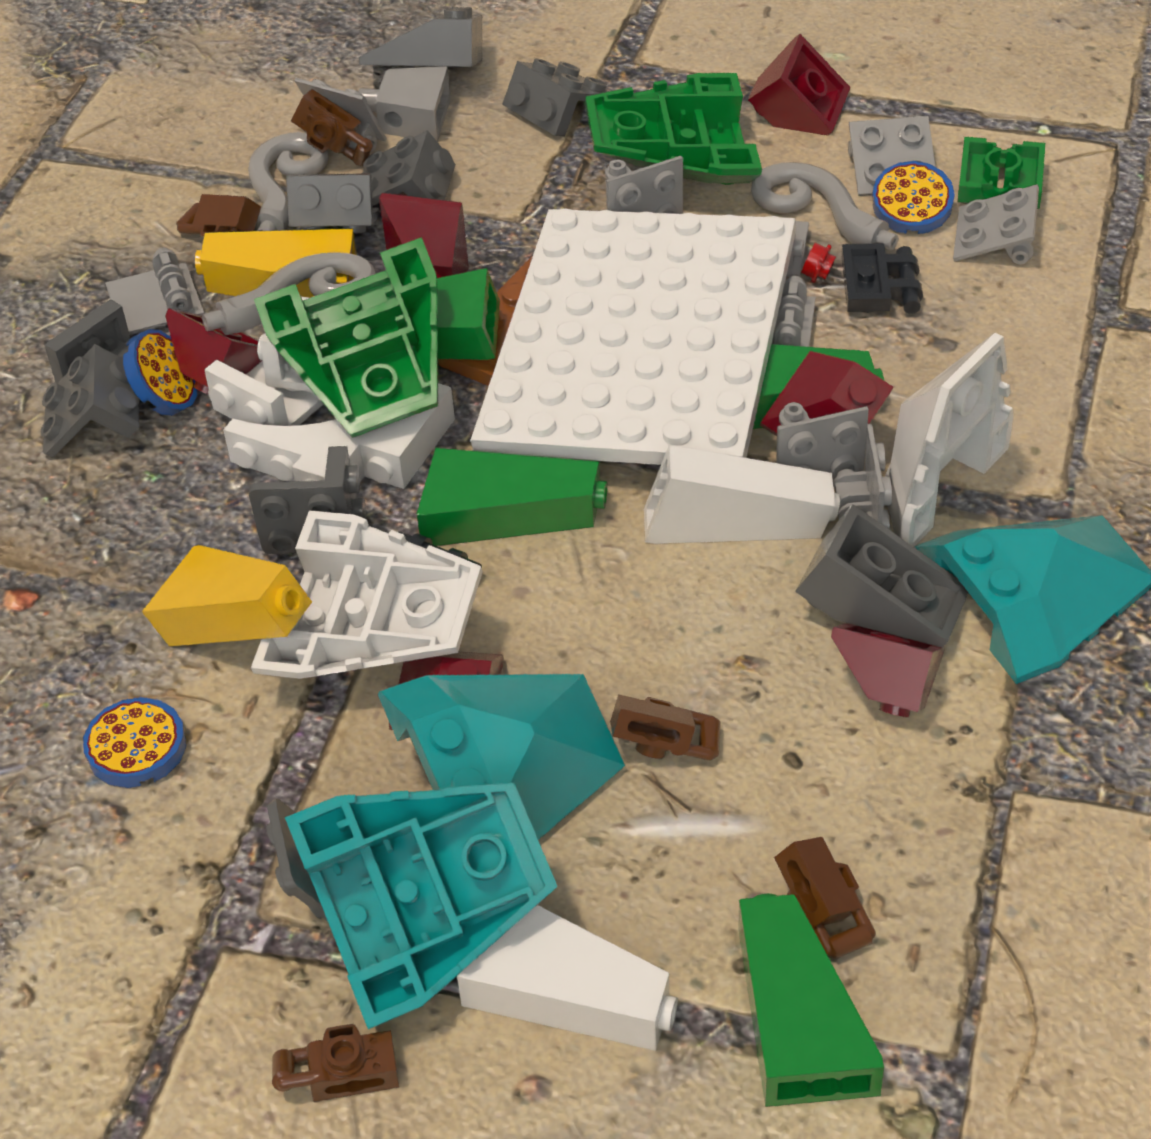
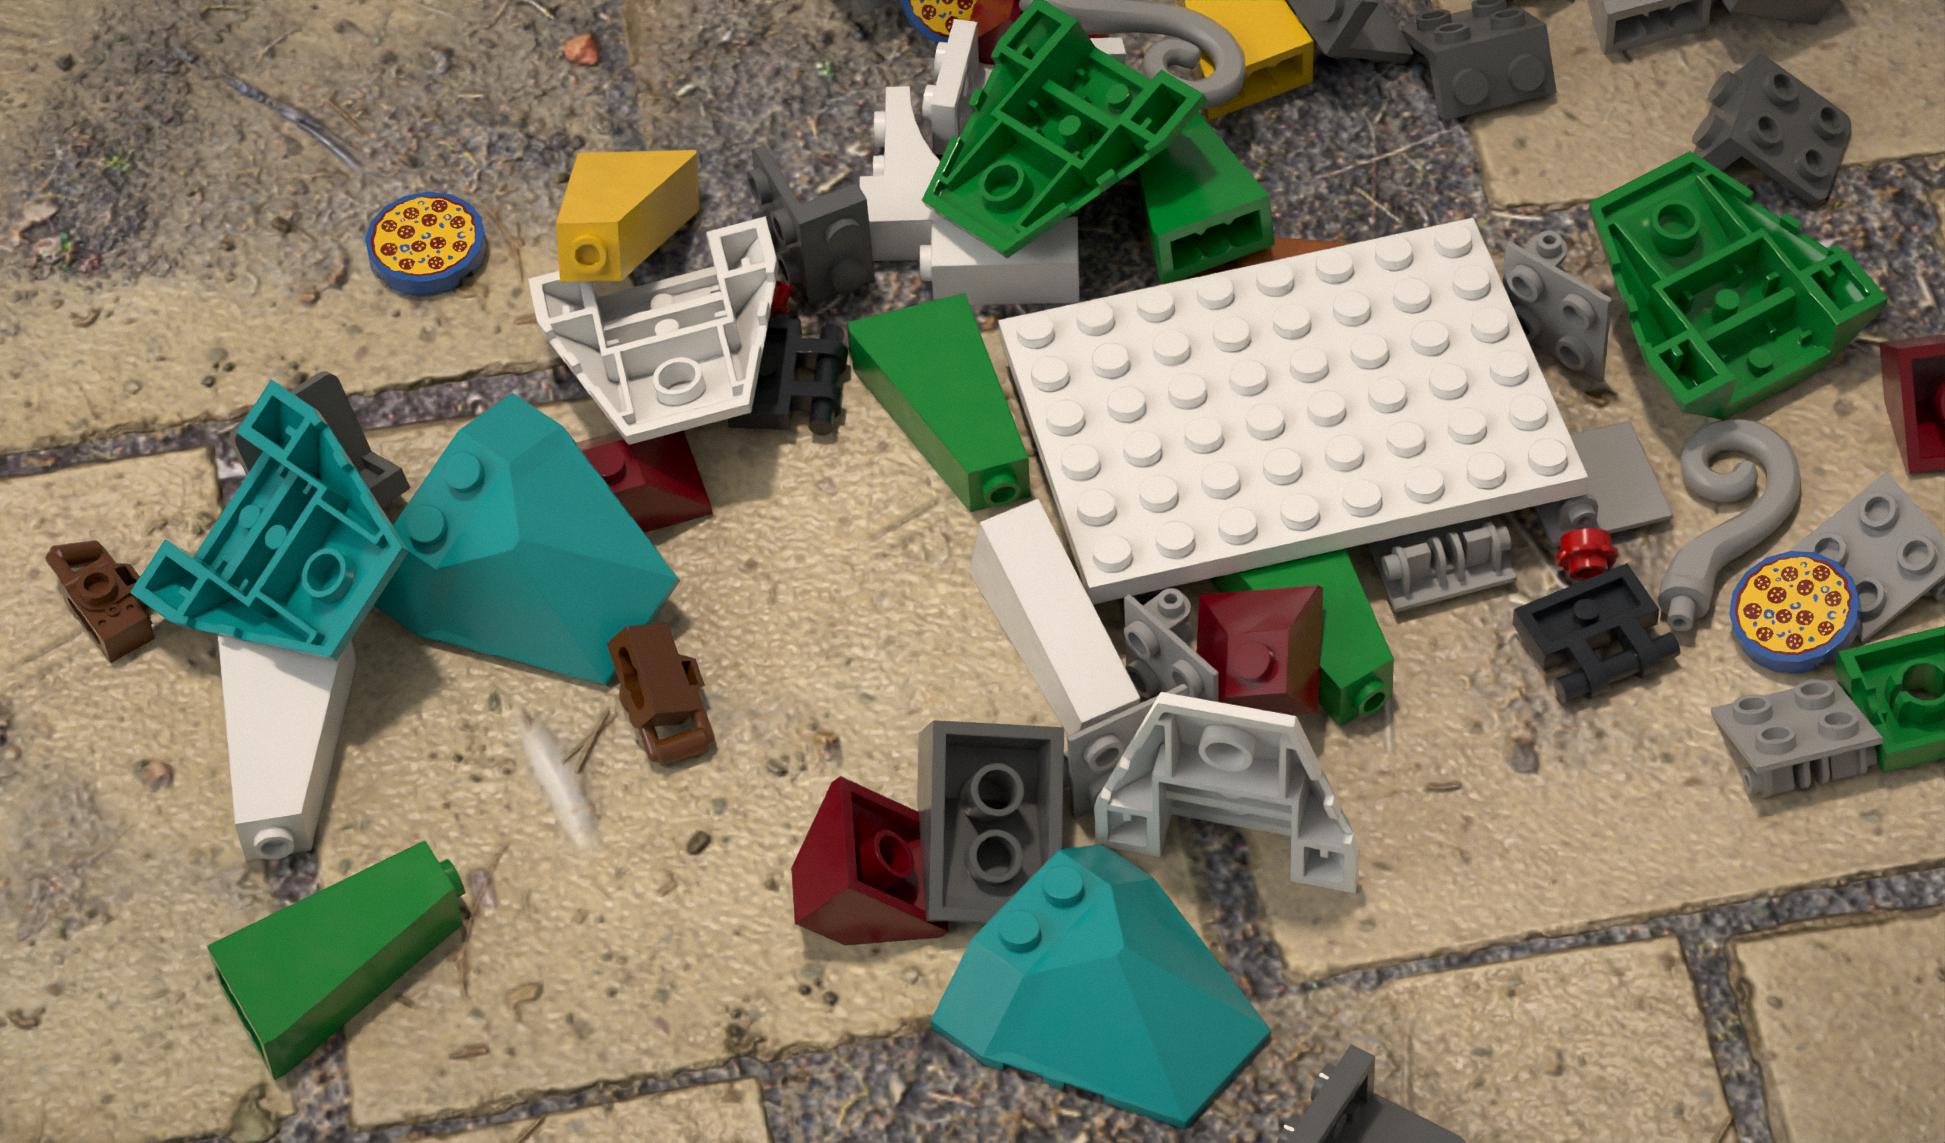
camera: 65 degrees right, 5 degrees up
dark red slope [379,193,469,278] -> none
reddish brown piece [774,837,876,959] -> none

